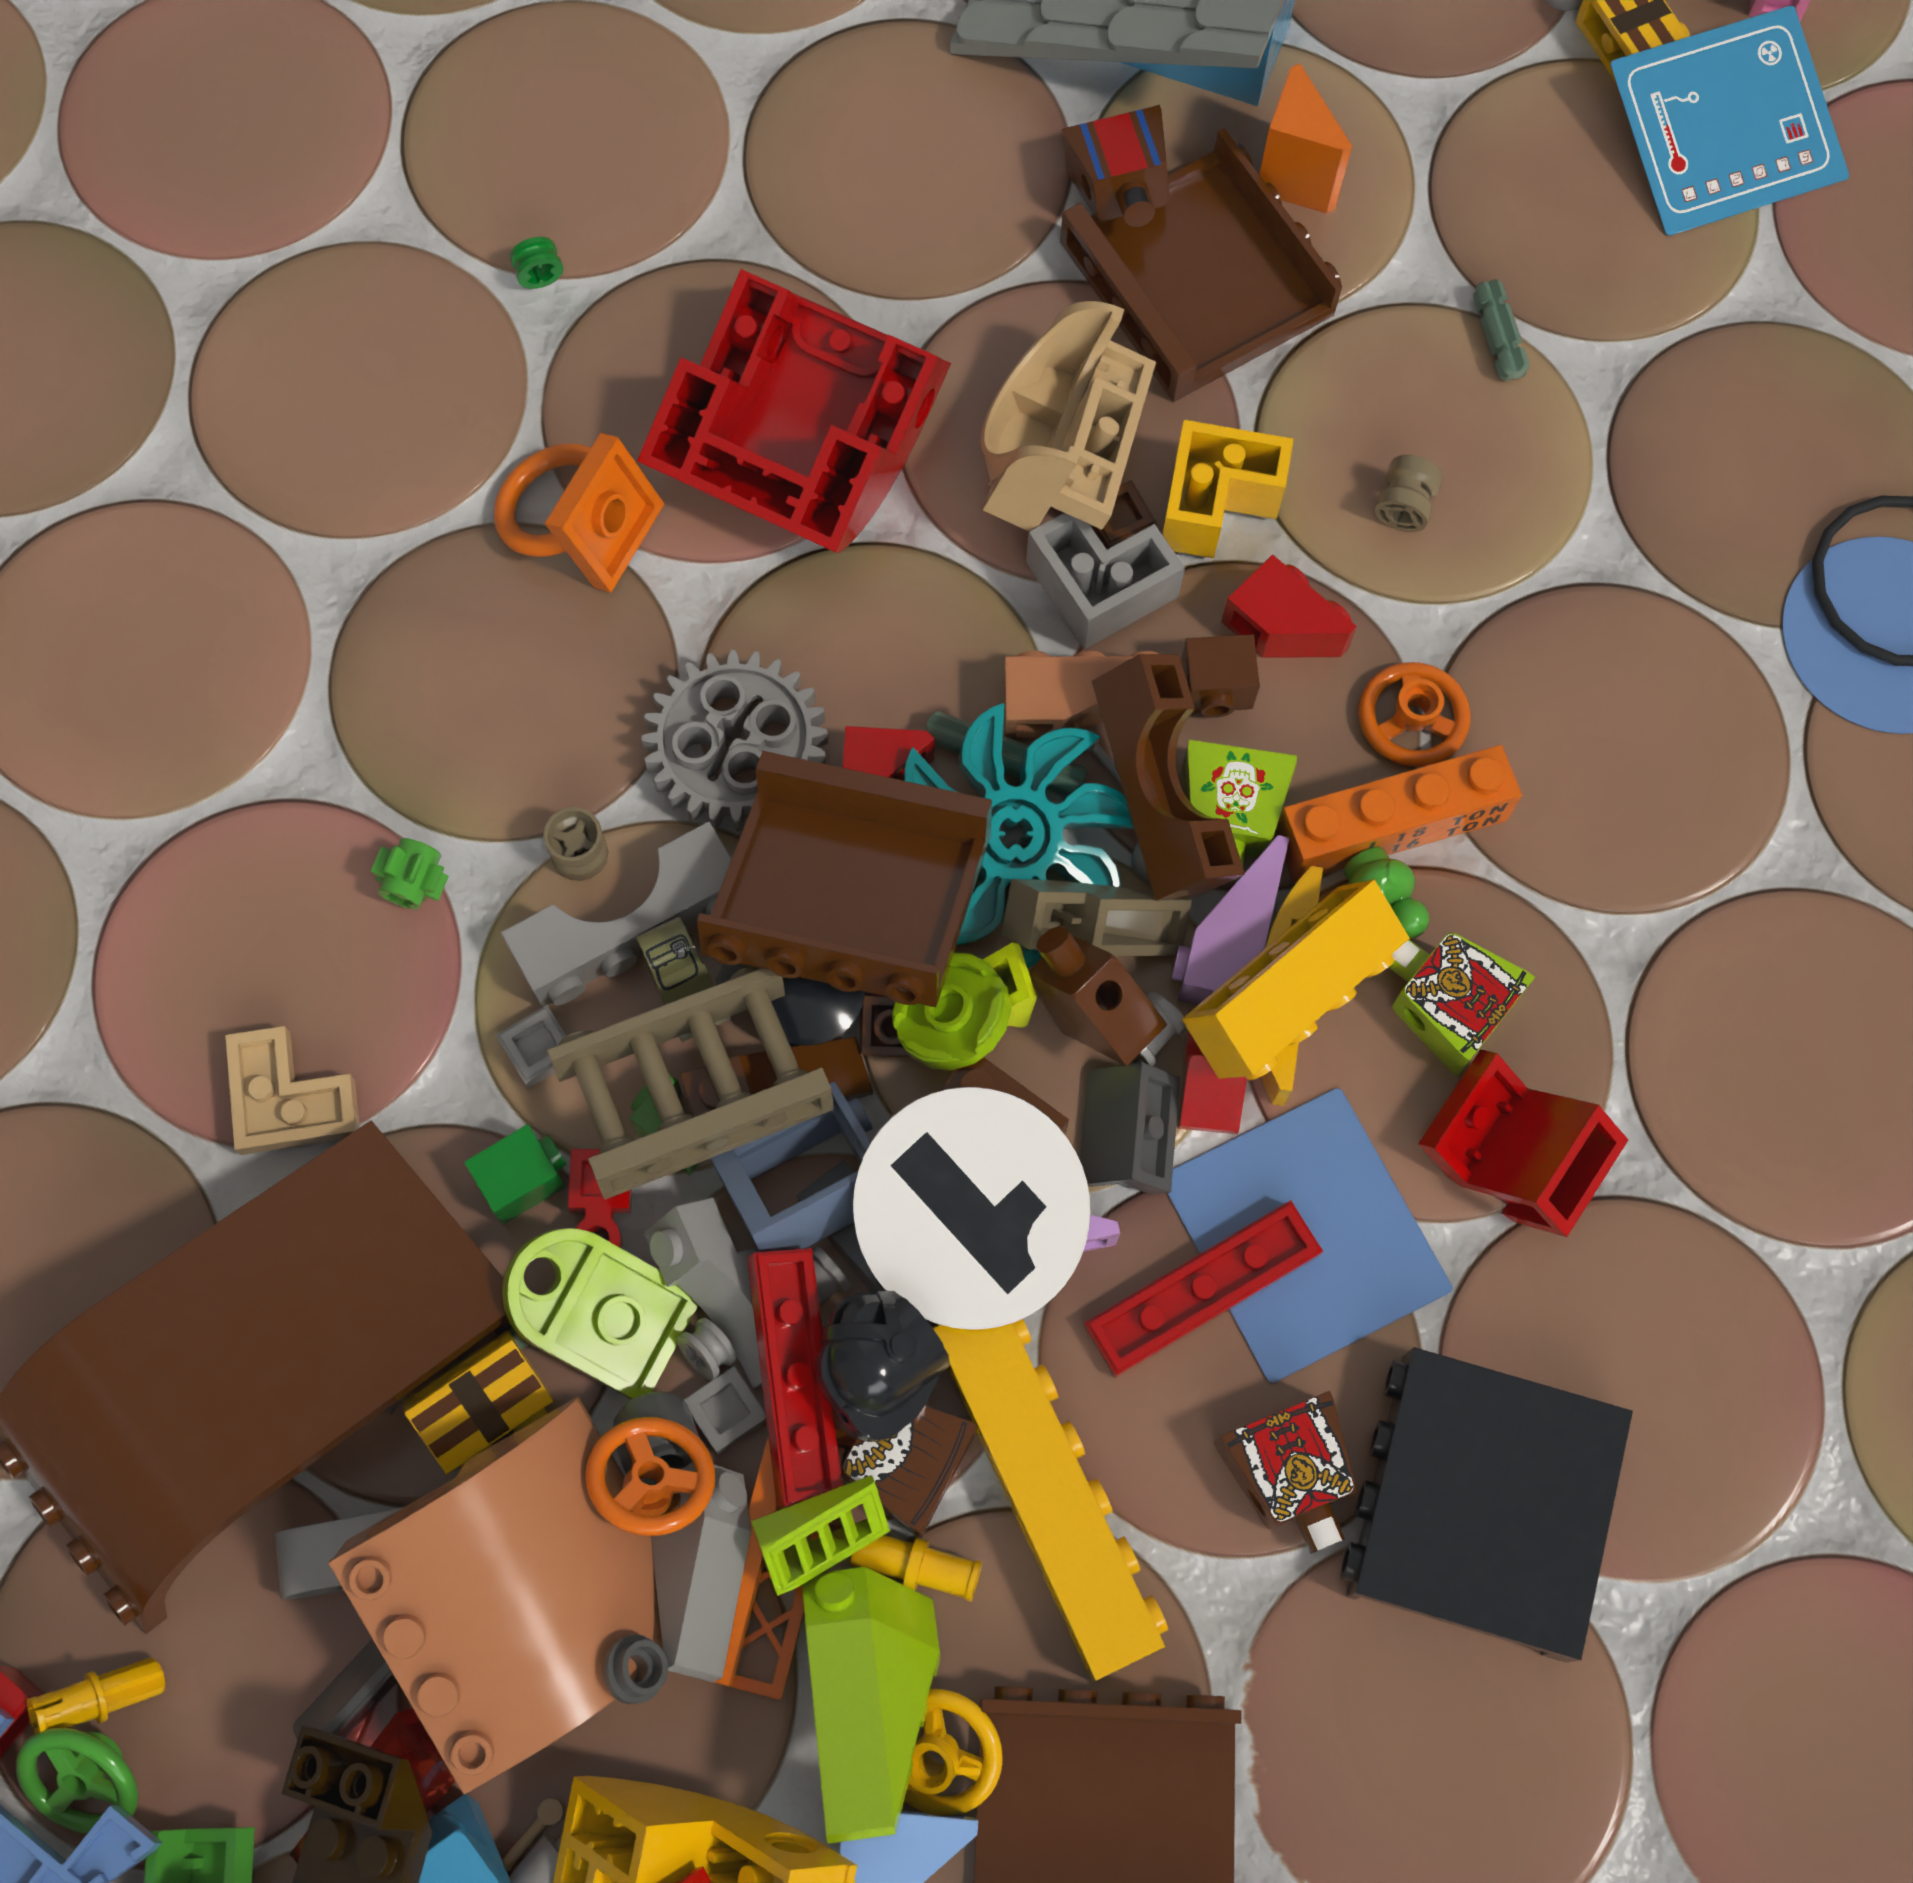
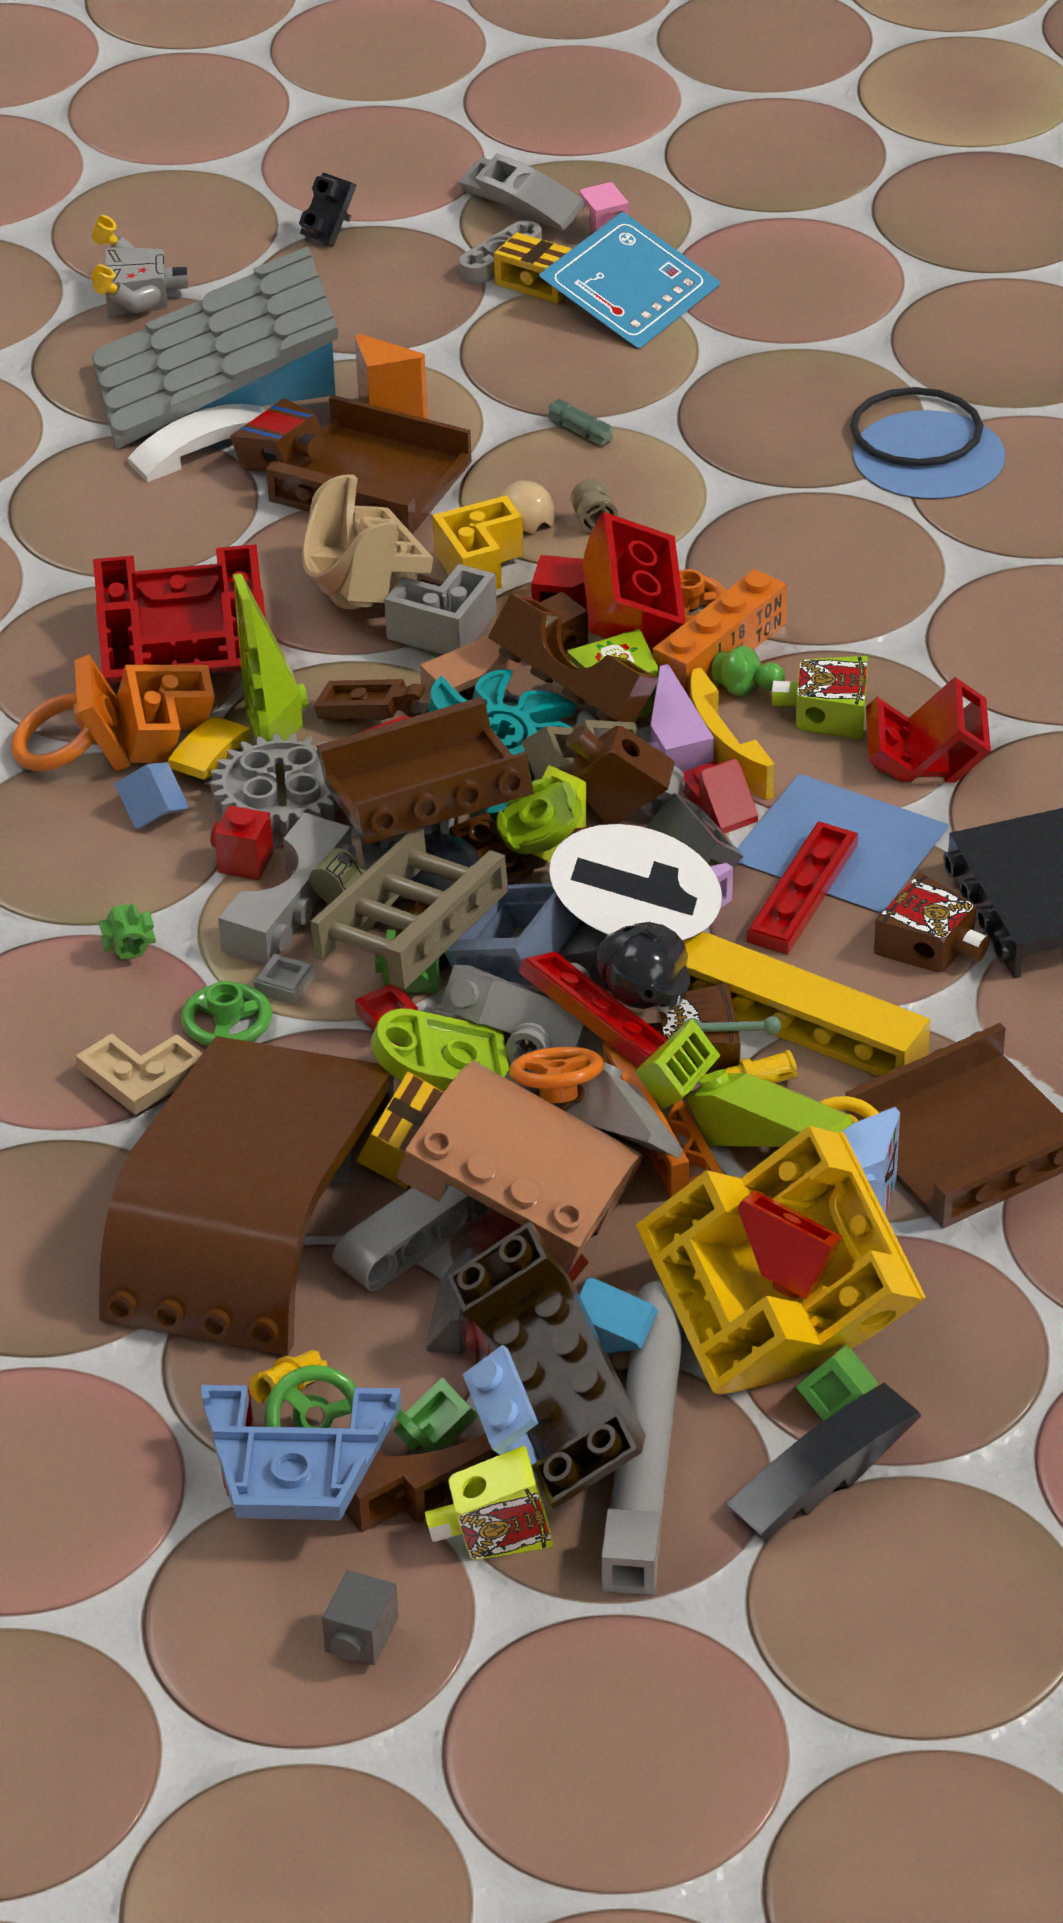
camera: 30 degrees left, 30 degrees down
green brick [464,1124,567,1225] -> none
dark tan wheel [543,807,609,881] -> none
dark grey plate [602,1635,668,1704] -> none
yellow brick [1182,879,1410,1080] -> none
none -> medium blue panel [114,762,189,829]
none -> orange brick [117,665,215,763]
none -> white slope [128,404,266,482]
none -> yellow slope [168,716,251,780]
none -> bright green piece [181,981,272,1047]
none -> red brick [210,805,274,880]
none -> lime wedge [233,574,308,743]
none -> reddish brown plate [313,679,429,721]
none -> tan hair [496,480,556,535]
none -> red brick [583,512,686,653]
none -> sand green hinge [683,1016,781,1035]

